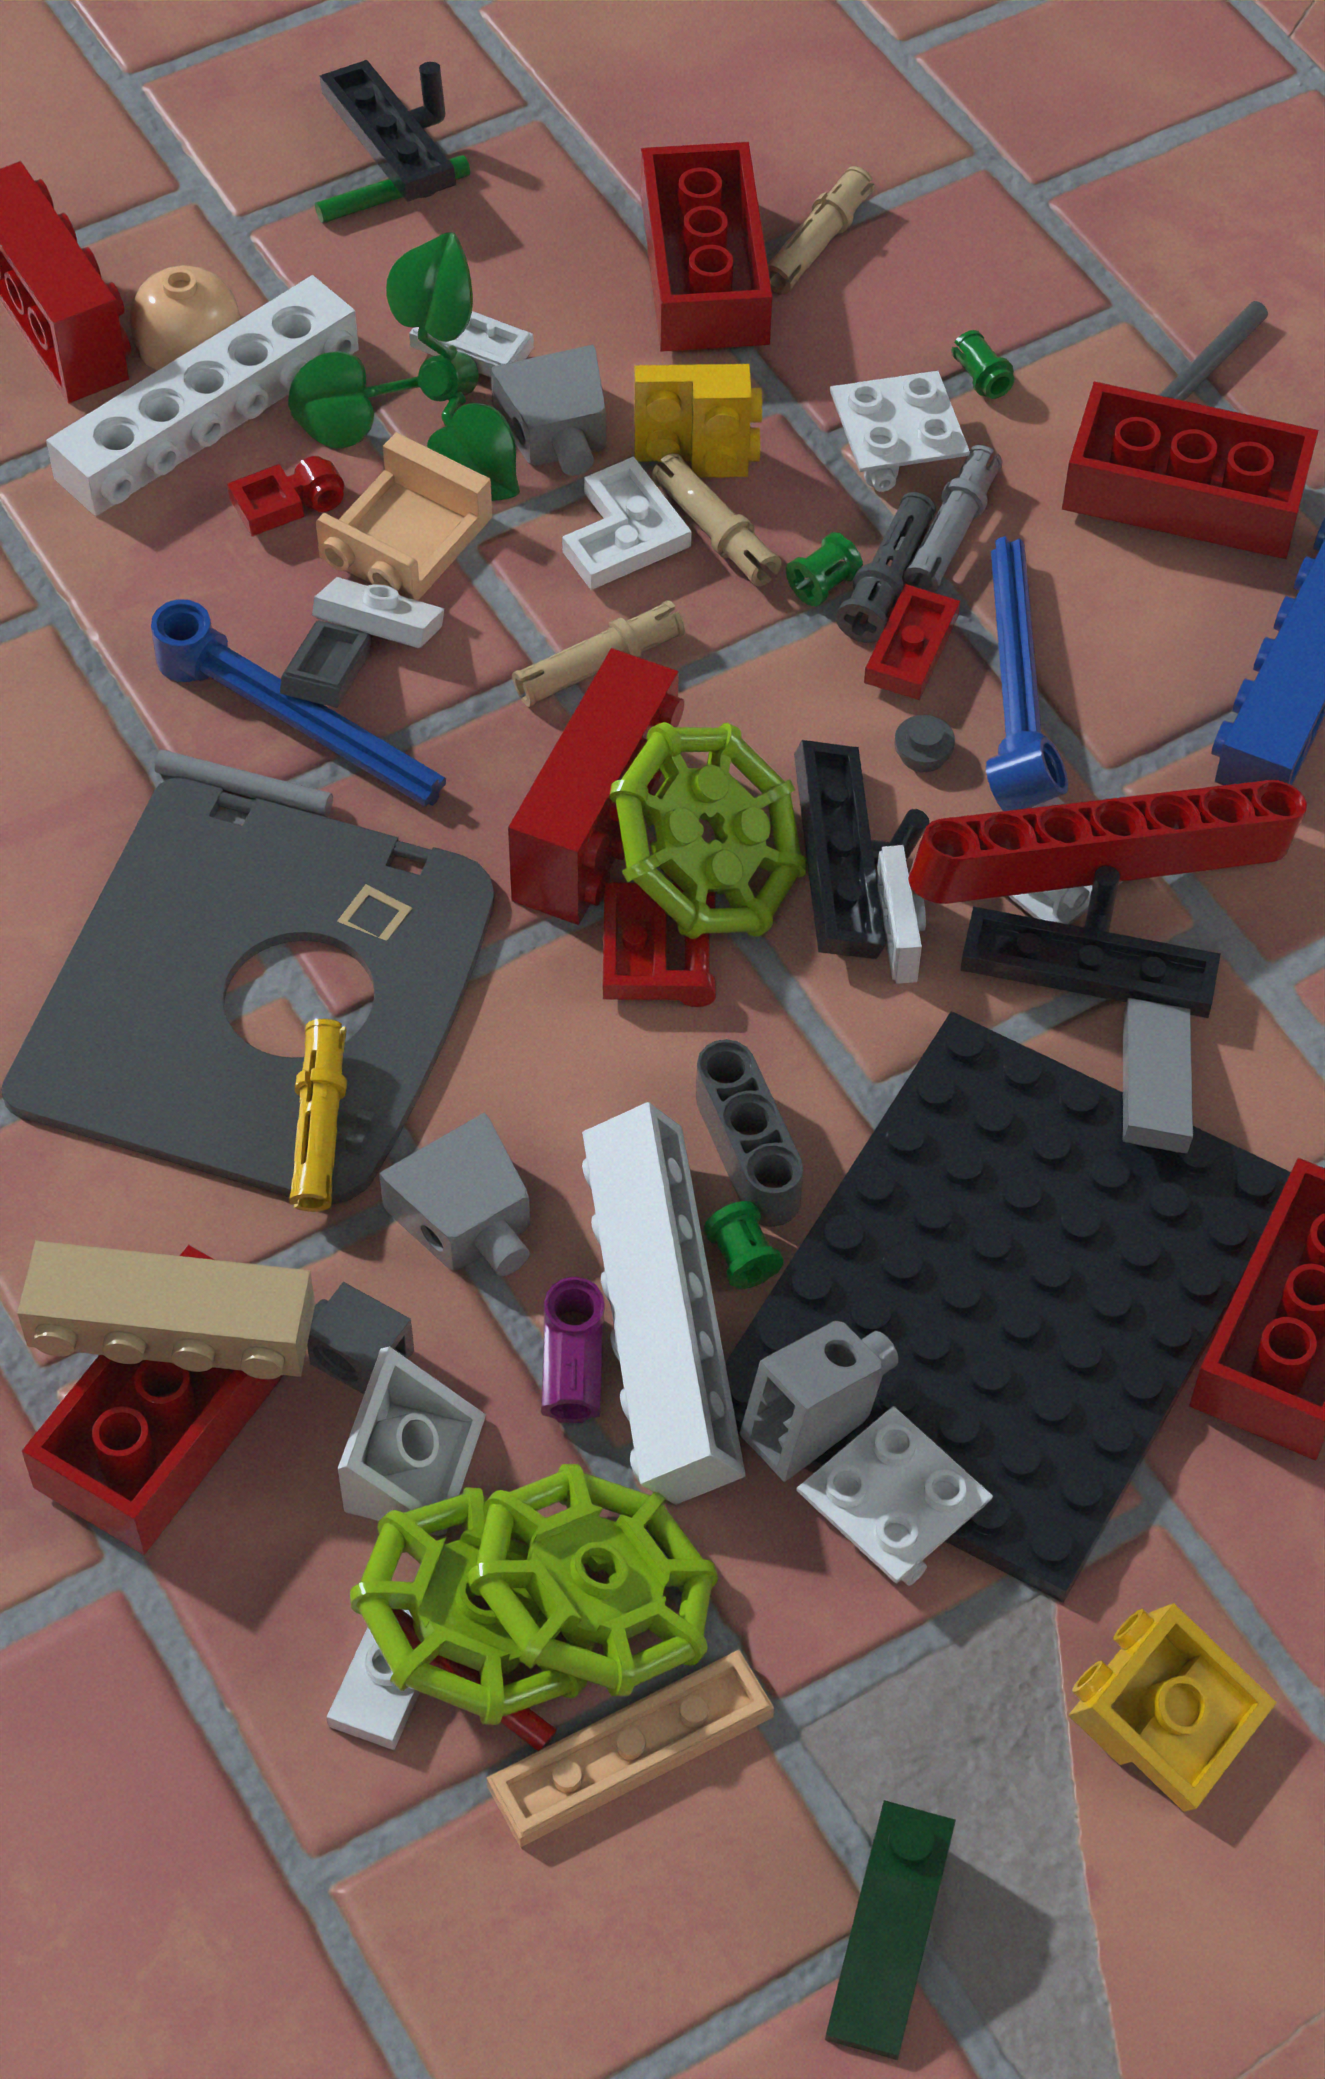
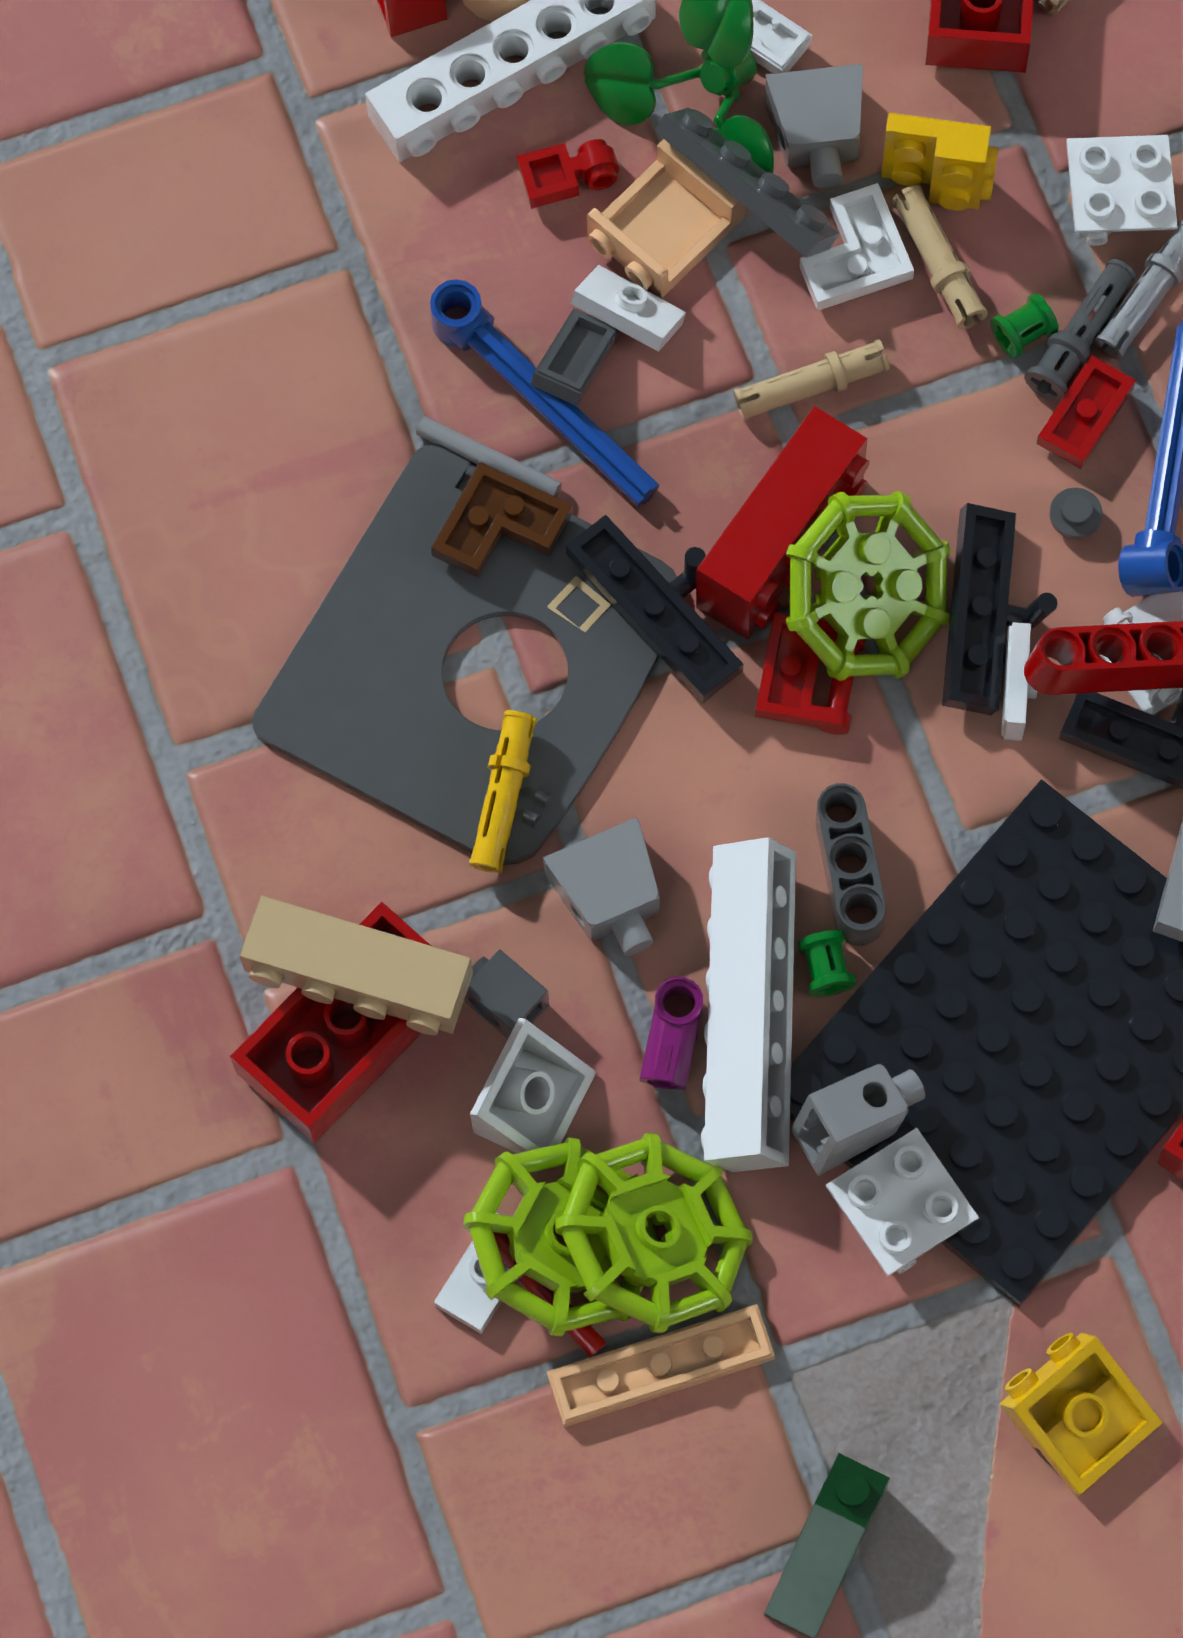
camera: 15 degrees right, 15 degrees up
none -> reddish brown plate [431,462,573,577]
none -> black plate [566,514,744,703]
none -> dark grey plate [655,108,840,258]

